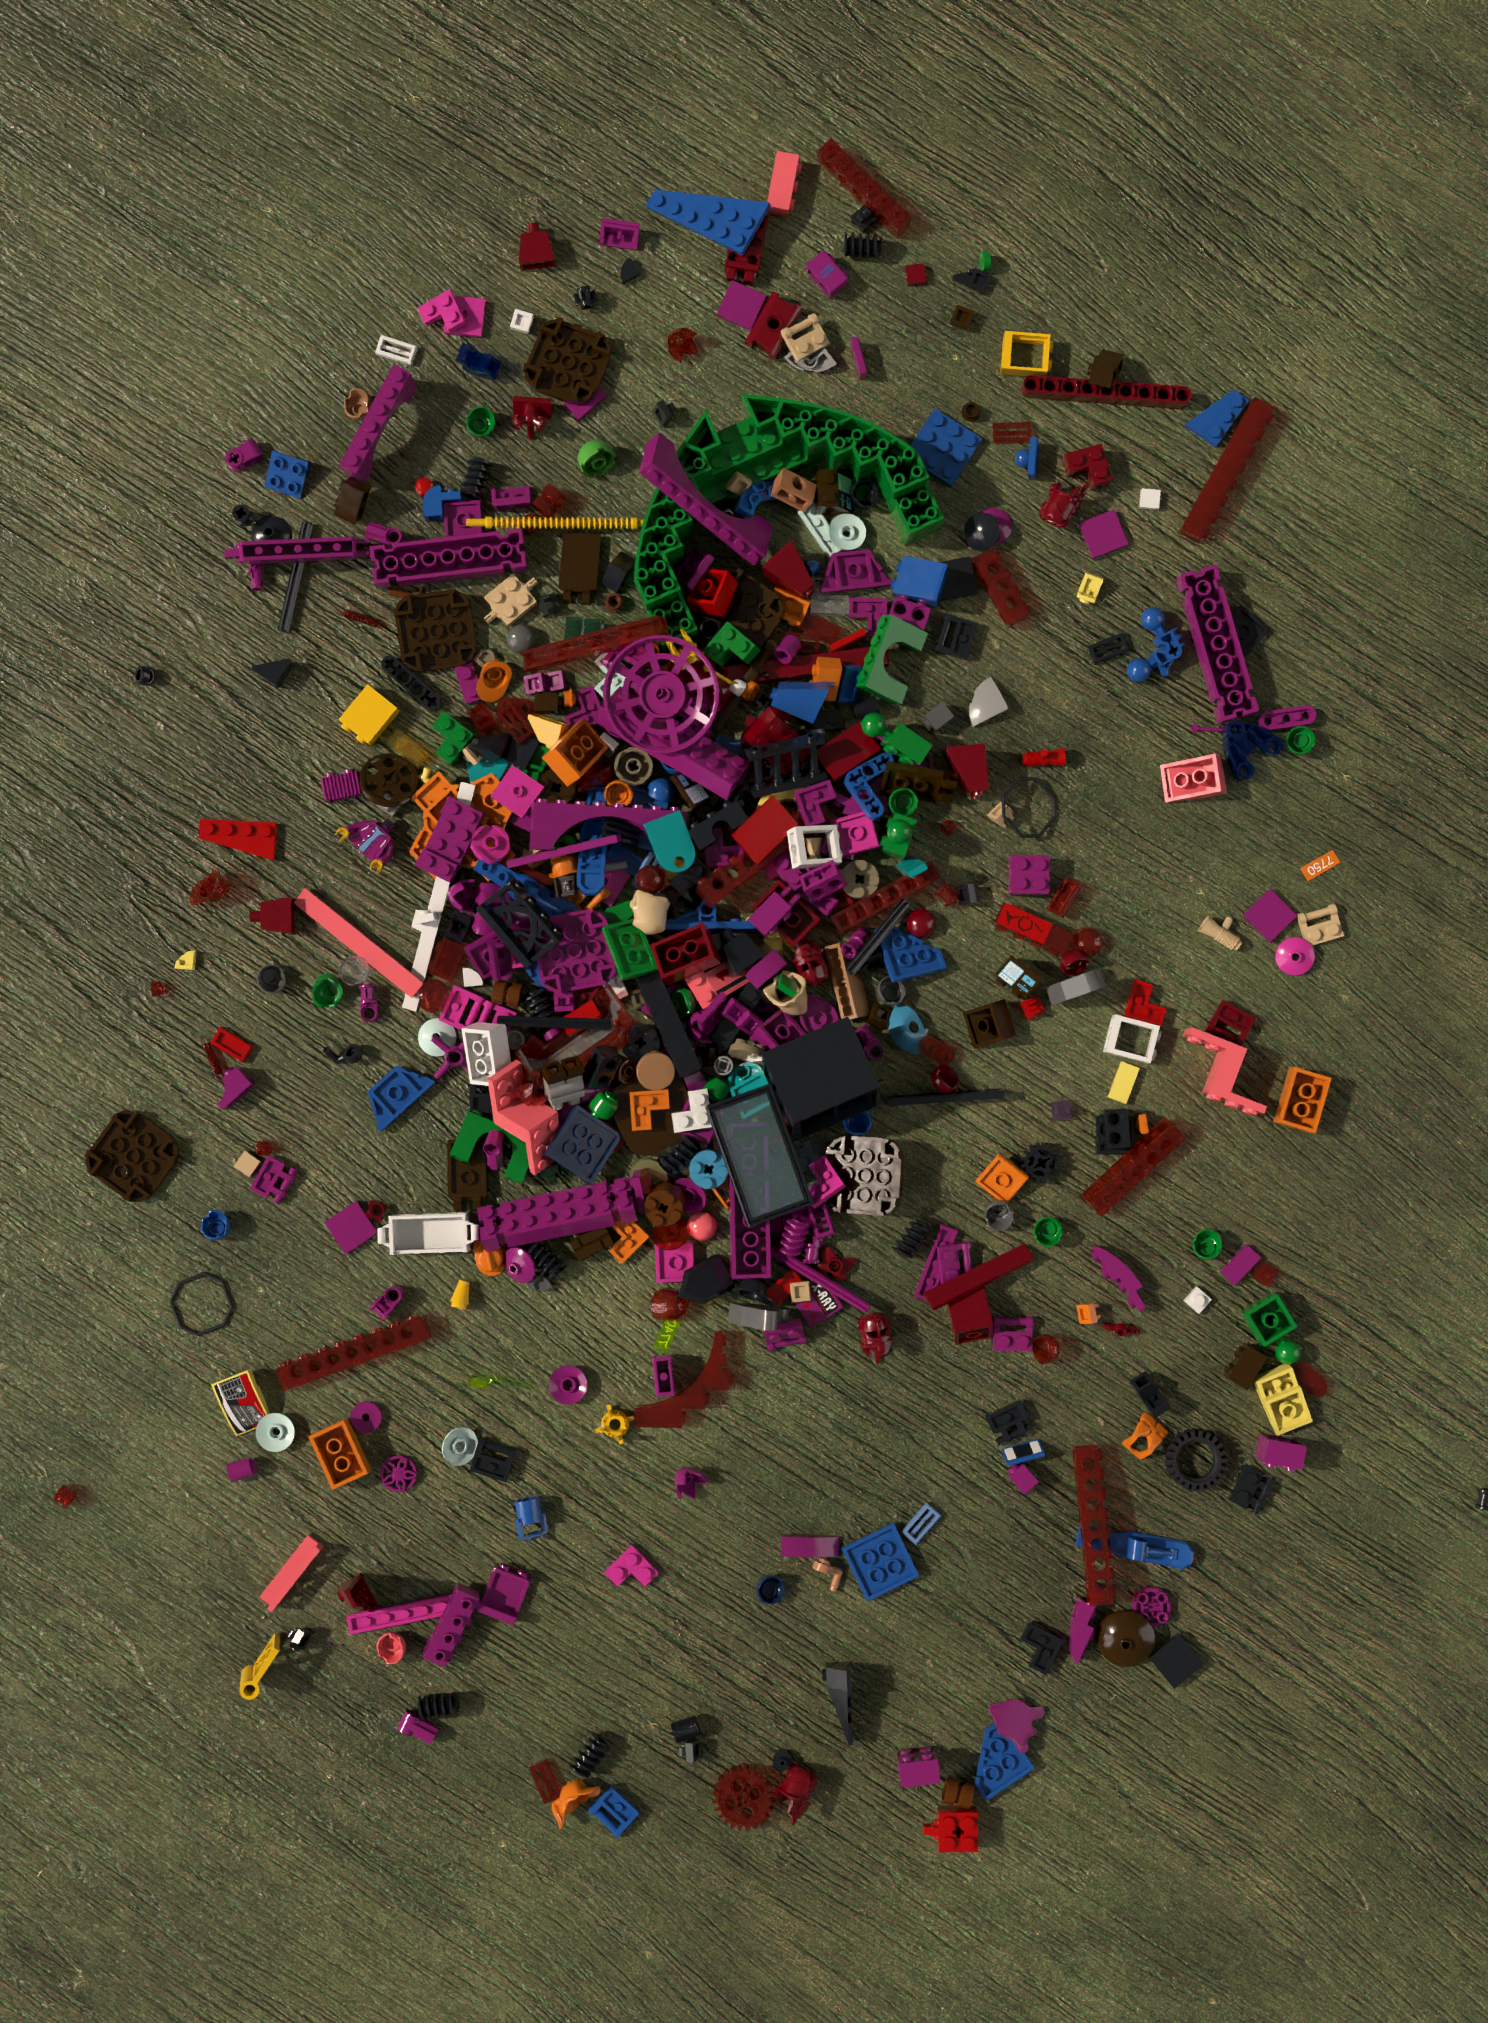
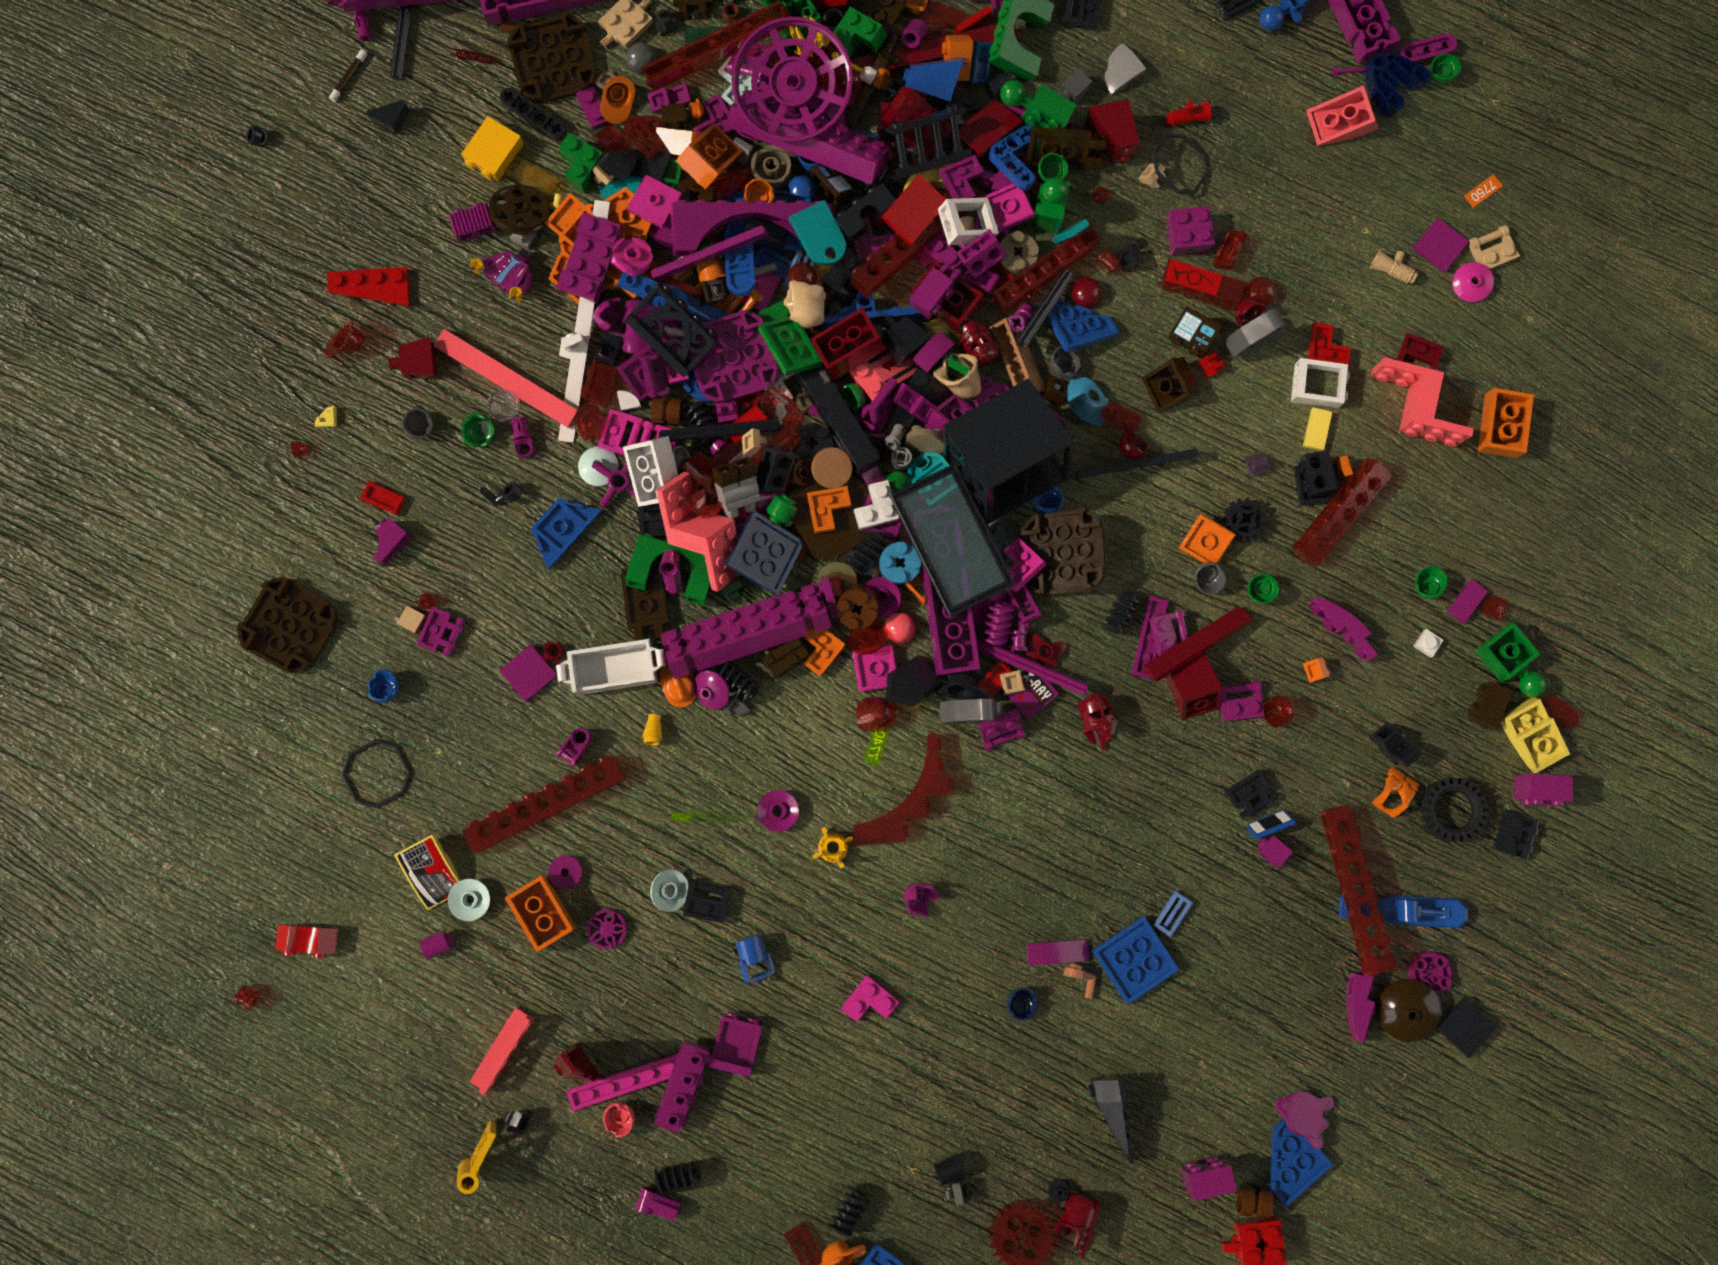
camera: 10 degrees left, 5 degrees down
clear red piece [201,1036,224,1082] -> none
magenta brick [652,1354,676,1397] -> none
black bracket [858,948,885,980] -> none
black plate [1020,1621,1064,1675] -> none
dark red piece [1102,1322,1140,1337] -> none
none -> red brick [275,924,338,958]
none -> dark brown bar [329,50,368,102]
none -> tan tile [742,428,767,456]
none -> light grey pin [885,424,906,450]

